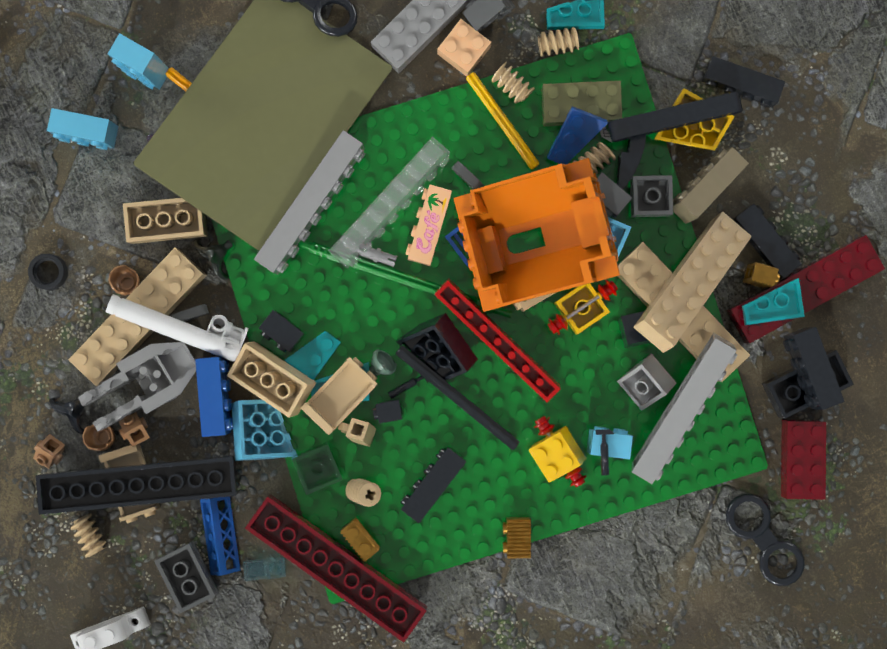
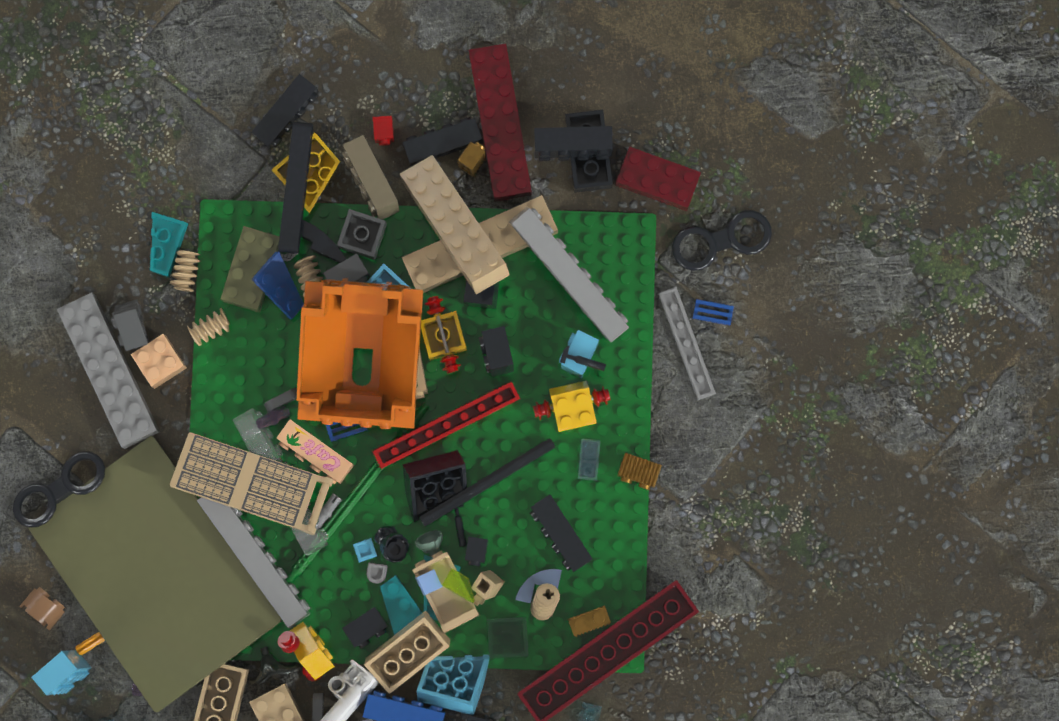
camera: 70 degrees left, 5 degrees down
yellow axle [466,72,539,170] -> none
light grey slope [617,354,676,411] -> none
teal wing [742,278,805,325] -> none
none -> medium nougat brick [19,587,65,631]
none -> tan flag [170,433,333,535]
none -> clear purple axle [256,406,290,429]
none -> yellow brick [277,622,335,681]
none -> medium azure tile [353,538,378,563]
none -> light grey tile [367,563,388,584]
none -> red brick [373,116,394,146]
none -> black hair [374,526,409,563]
none -> light blue tile [415,569,442,596]
none -> clear neon green tile [442,568,475,604]
none -> black brick [479,326,514,377]
none -> sand blue brick [516,569,562,603]
none -> clear light blue slope [578,438,600,481]
none -> light grey tile [658,287,716,401]
none -> blue tile [692,299,734,326]

